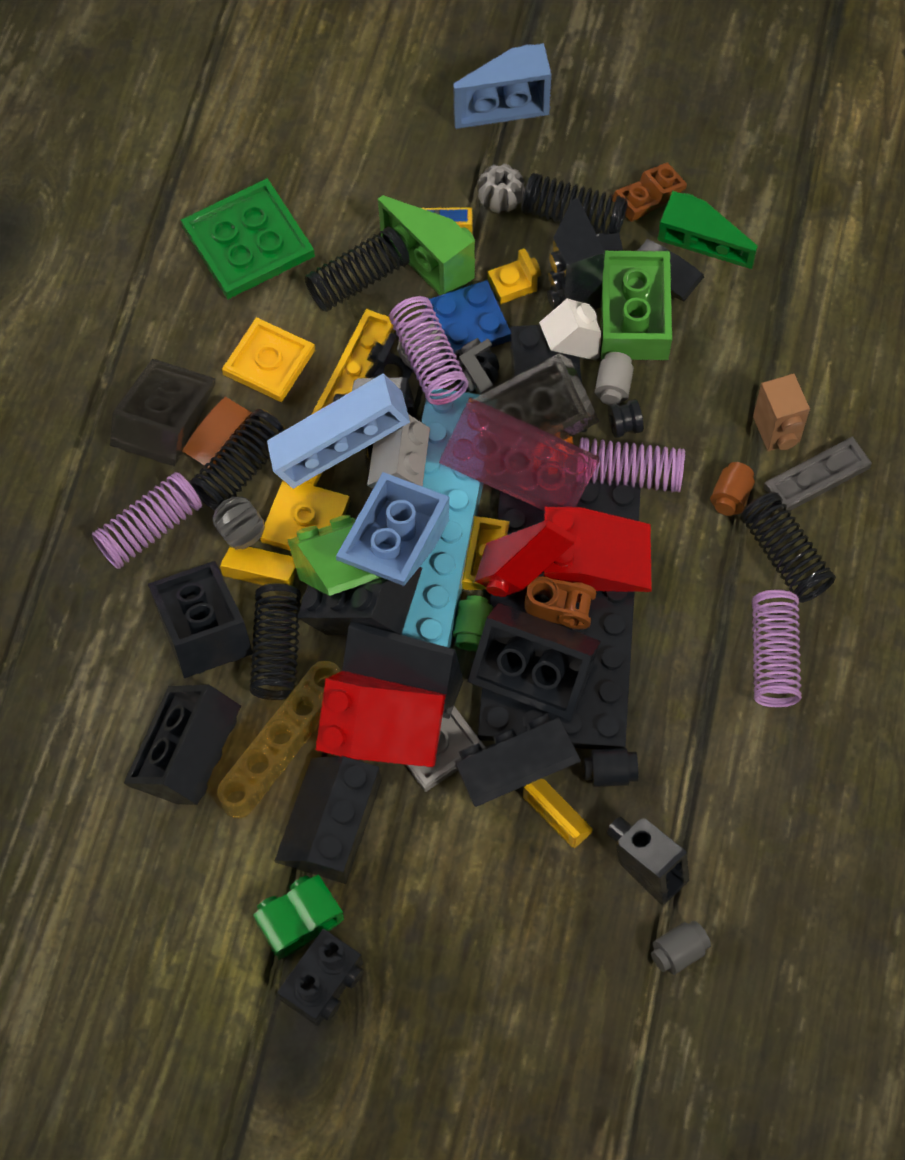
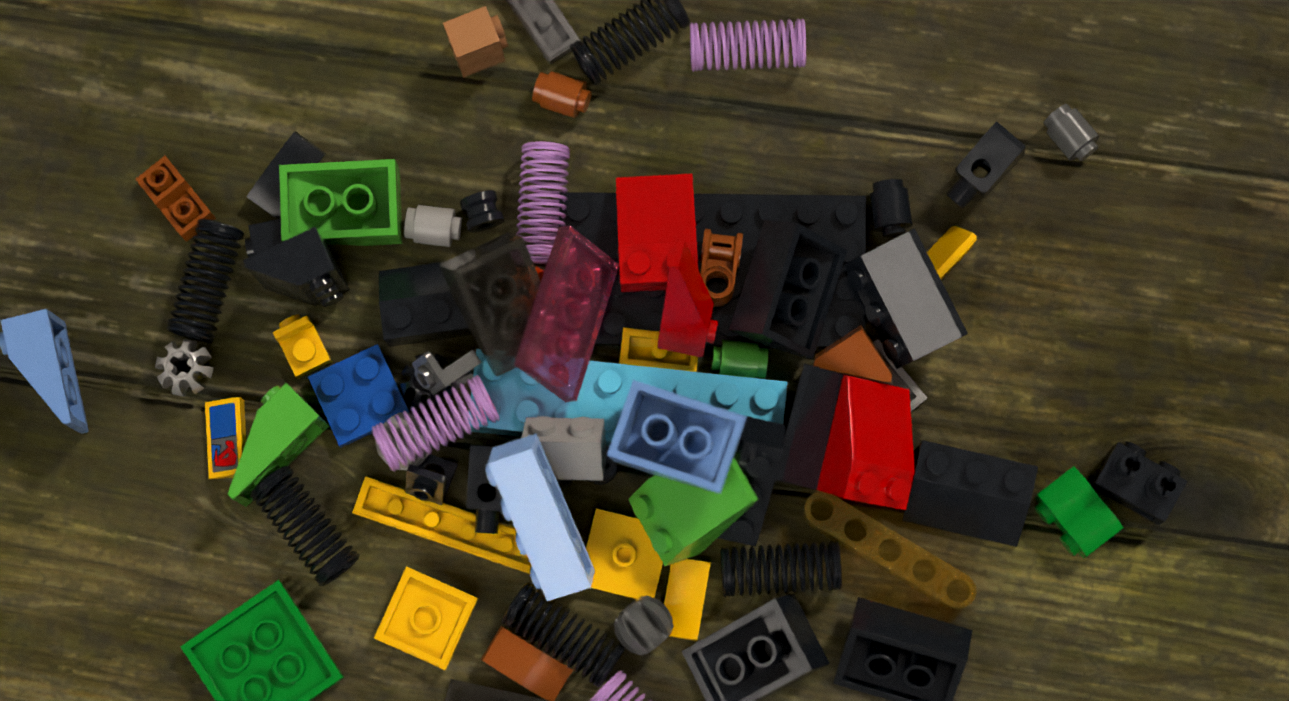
camera: 90 degrees left, 15 degrees up
white slope [539,299,601,360] -> none
green slope [658,191,758,269] -> none
none -> dark orange slope [814,325,892,383]

